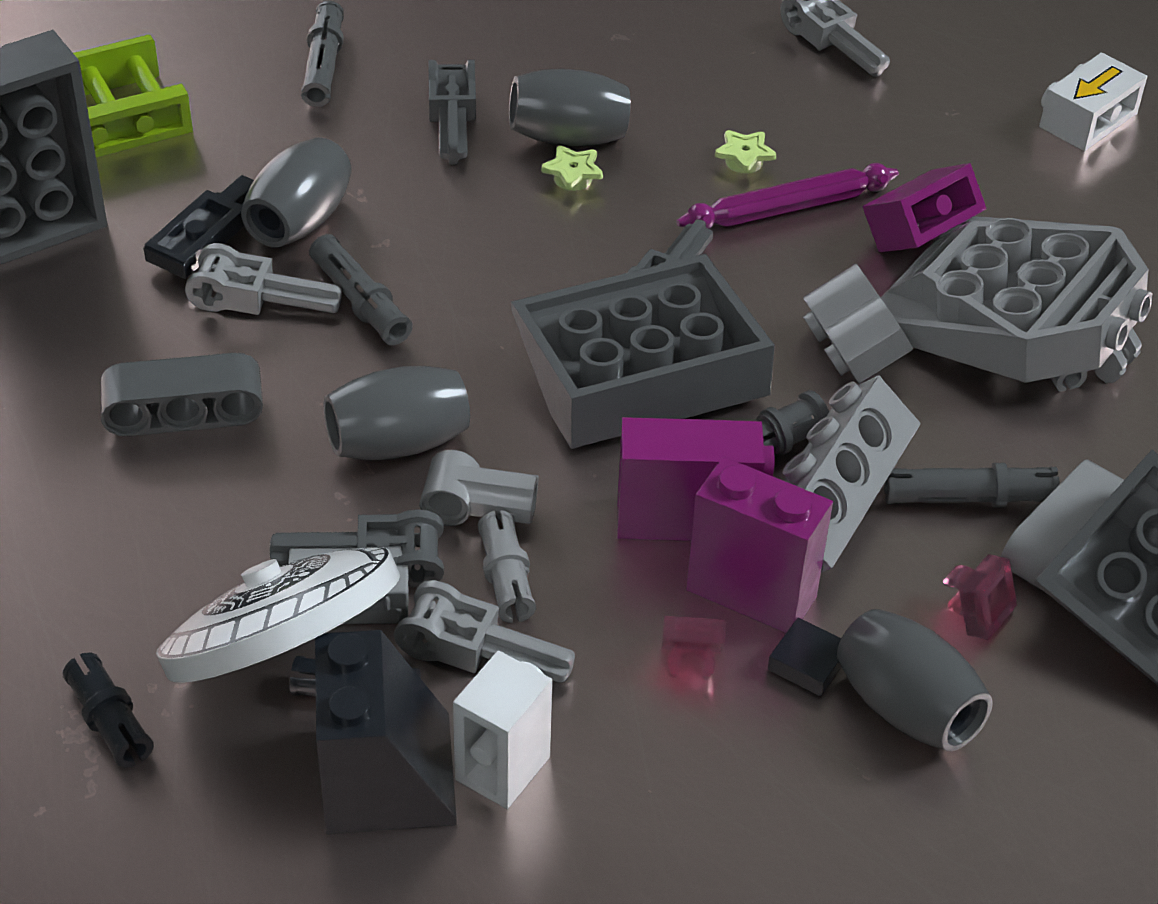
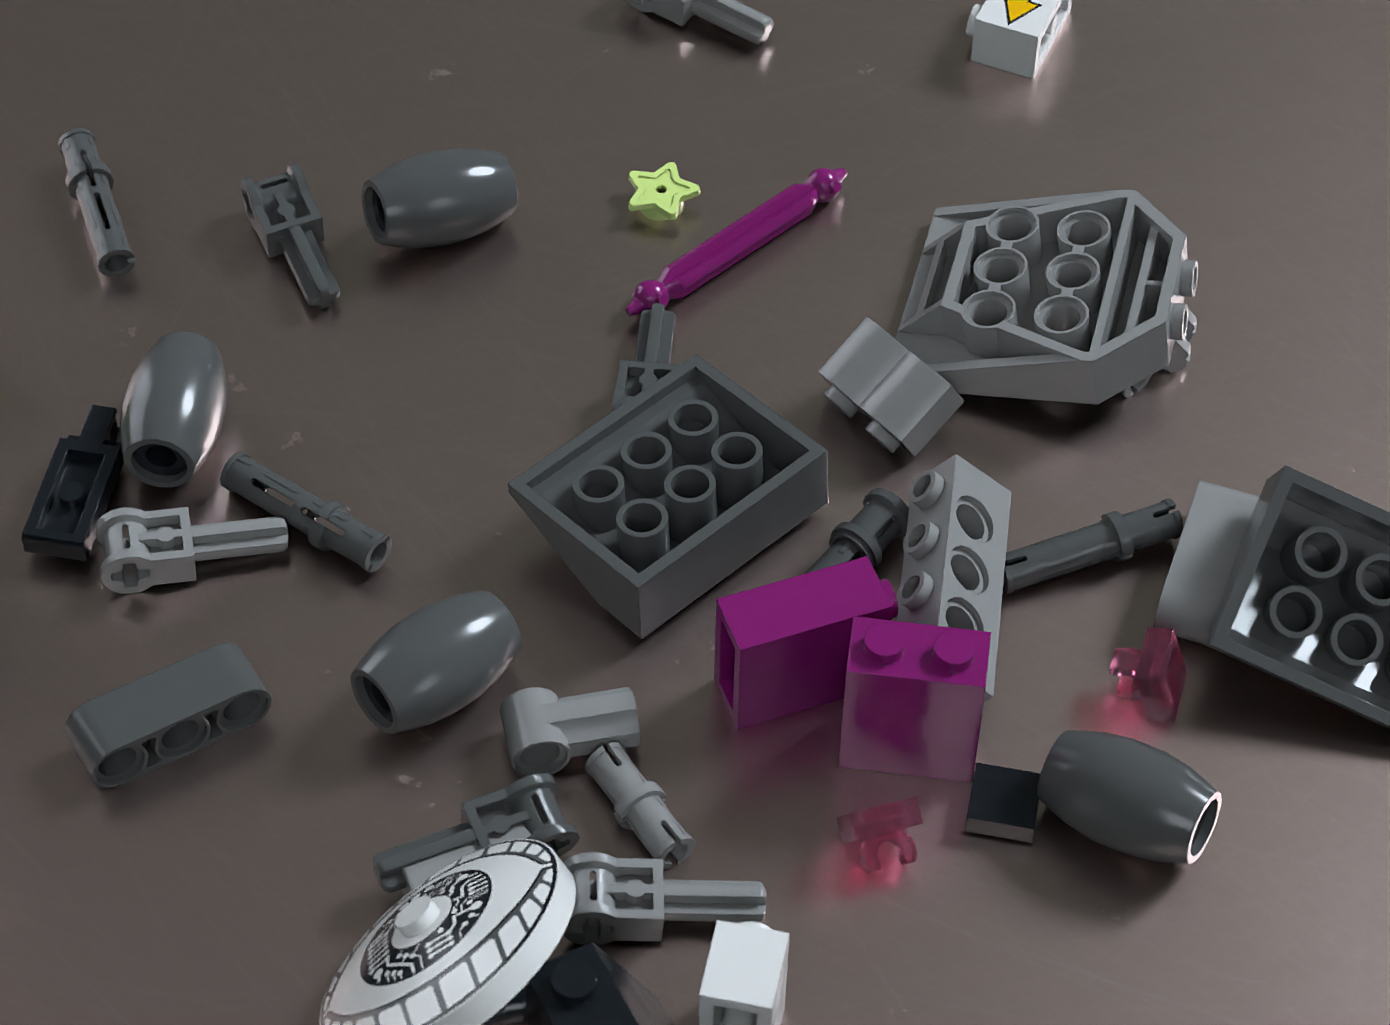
camera: 20 degrees left, 5 degrees up
yellowish green plate [541,146,603,191] -> none
magenta brick [862,163,987,252] -> none

